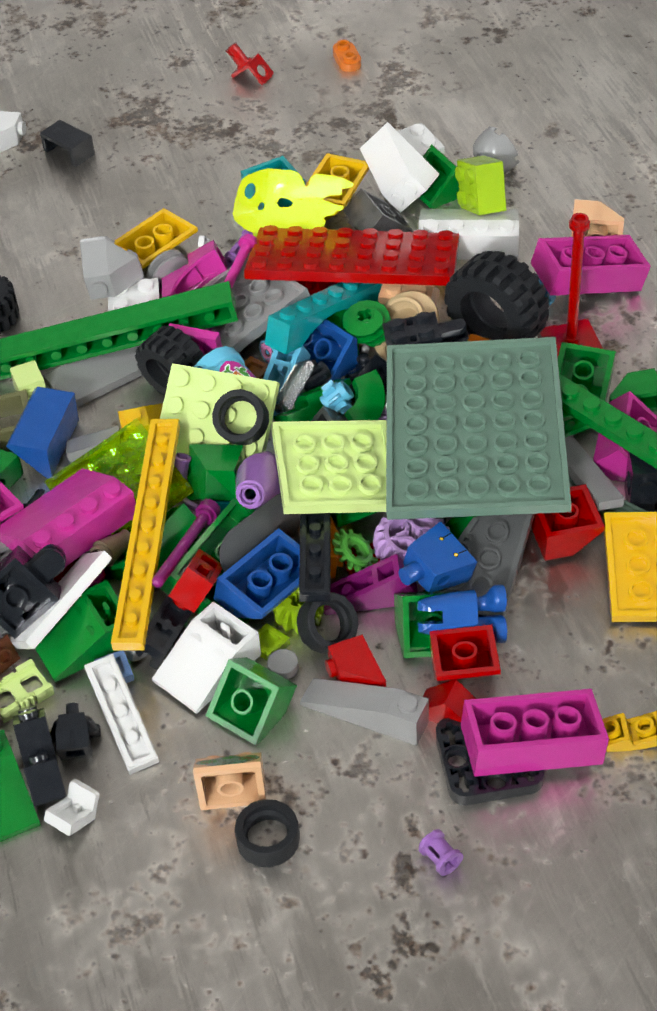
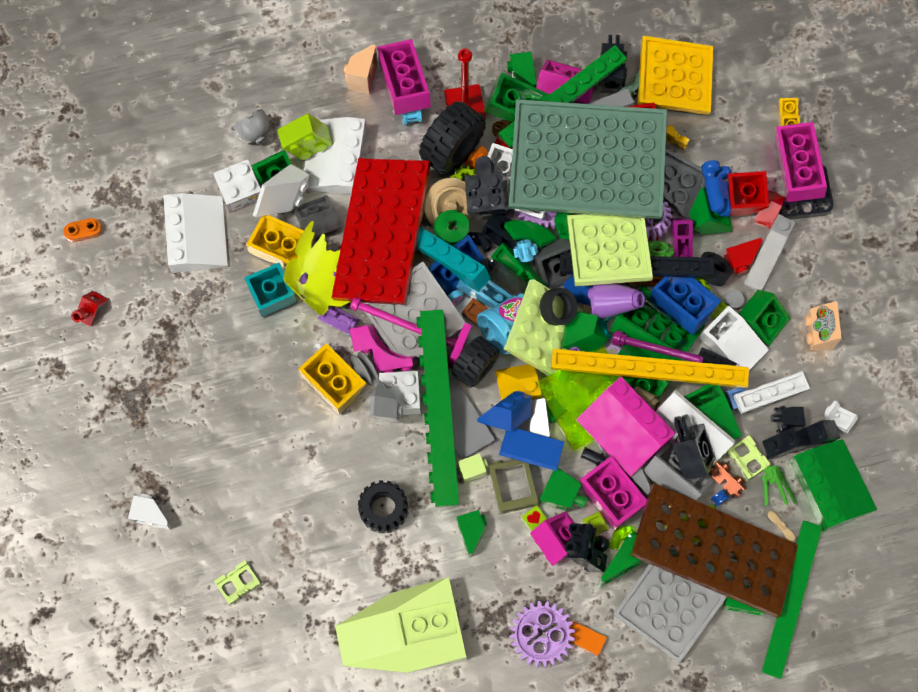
camera: 90 degrees left, 25 degrees up
black panel [40,120,95,167] -> none
red slope [168,549,222,613] -> none
black tyre [234,799,300,867] -> none
blue torso [398,522,477,593] -> none
medium lavender bush [419,829,463,876] -> none
none -> white slope [163,193,228,273]
none -> blue slope [477,391,532,432]
none -> yellow plate [666,125,690,150]

